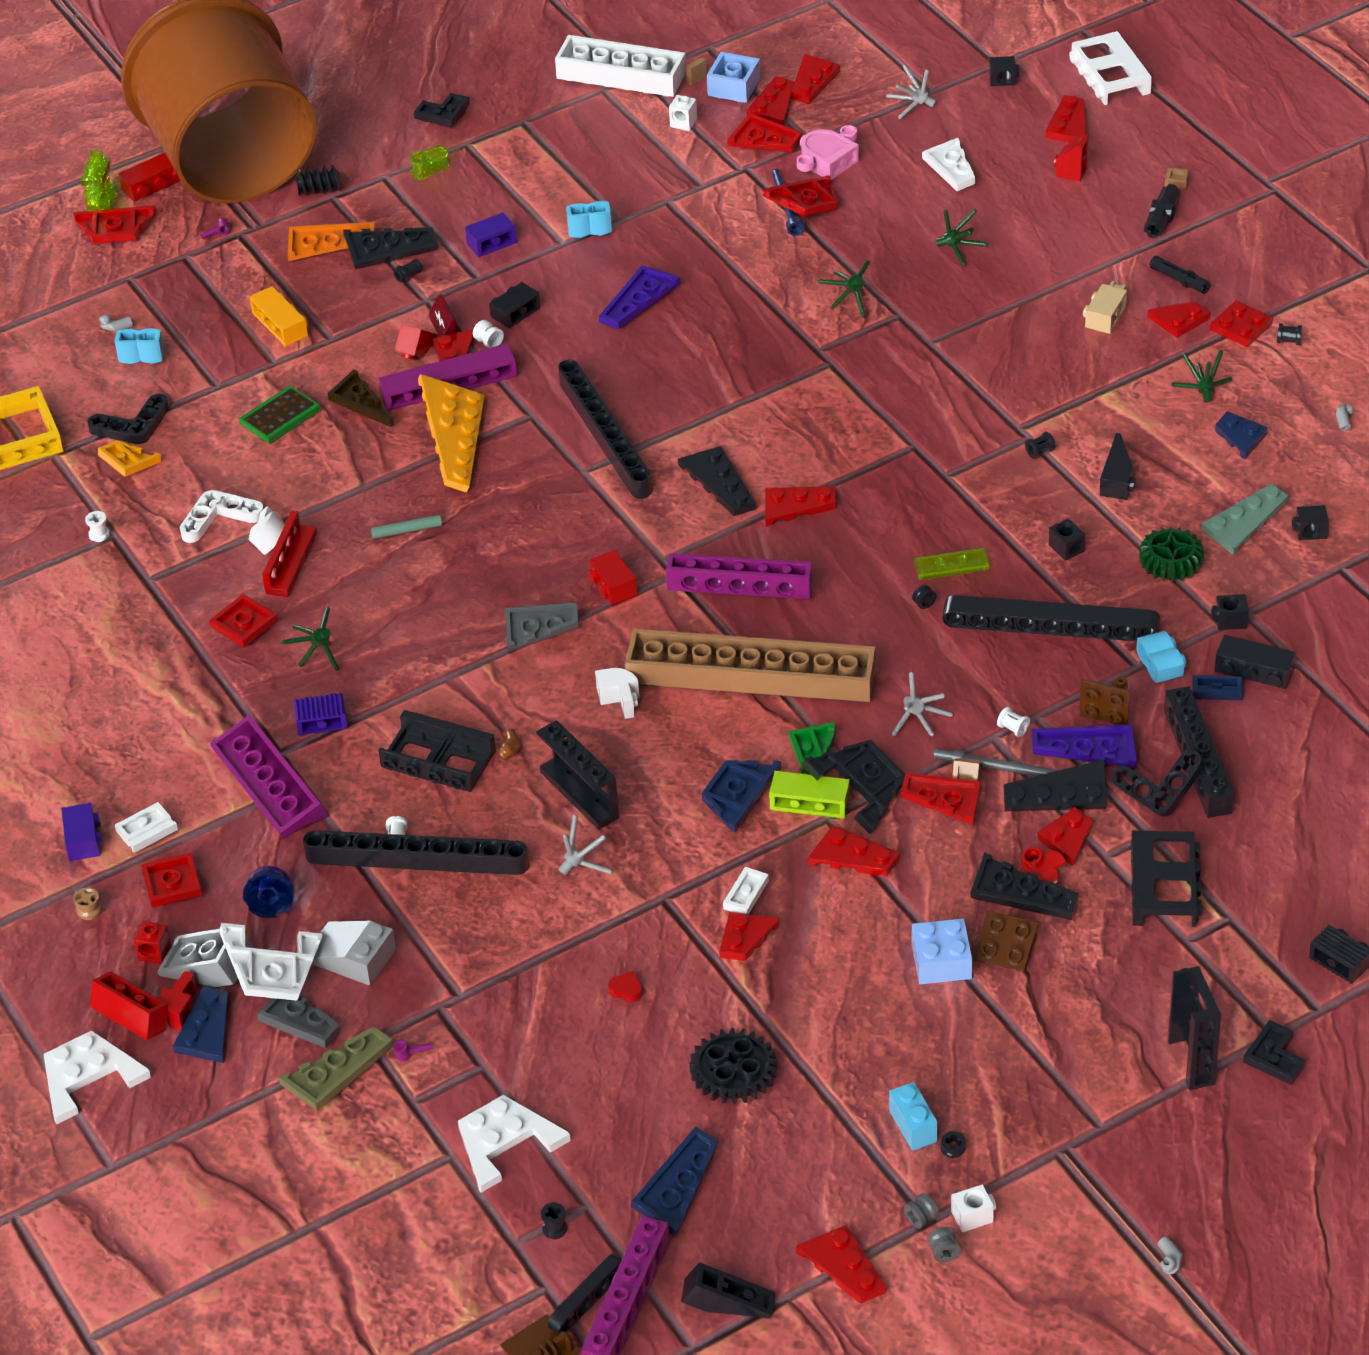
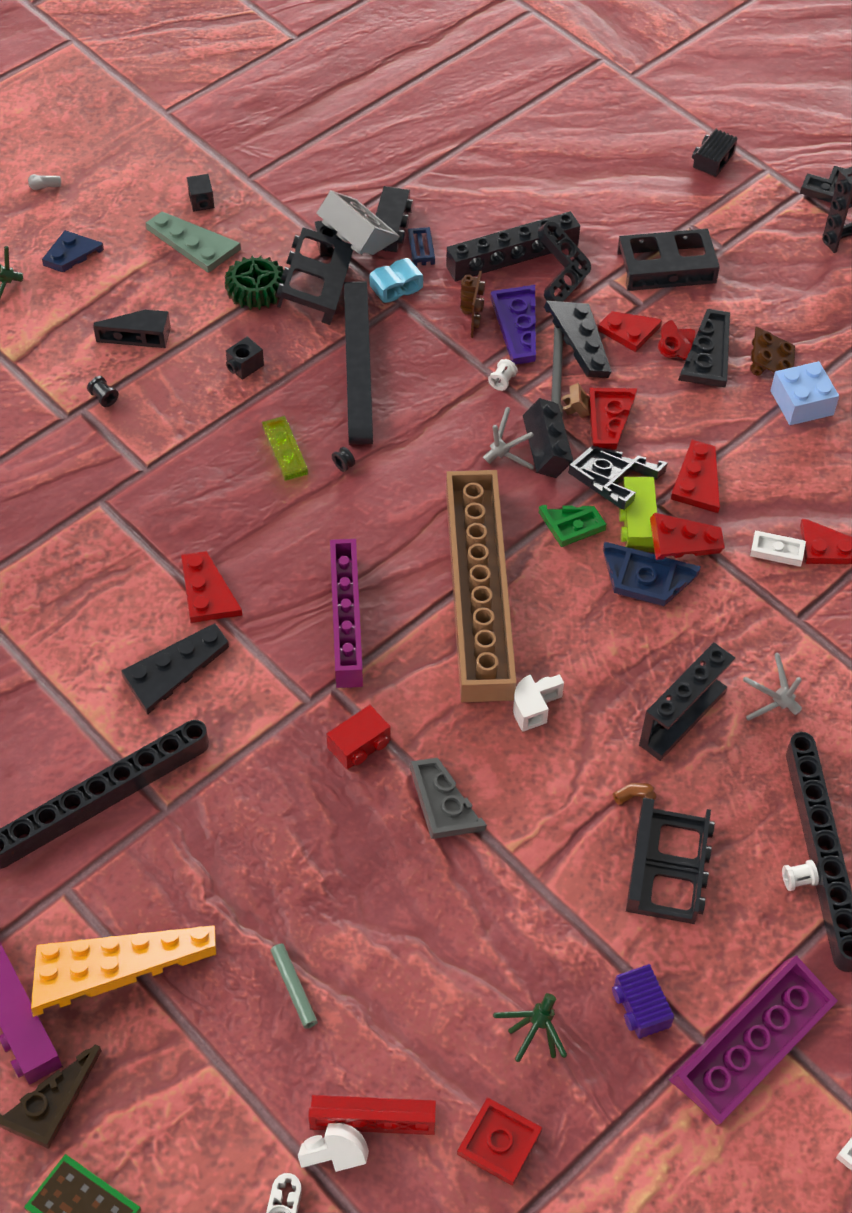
camera: 105 degrees left, 10 degrees up
none -> black window [276,227,353,325]
none -> light grey slope [317,190,400,255]
none -> black brick [522,398,573,478]
none -> red wing [650,513,725,560]

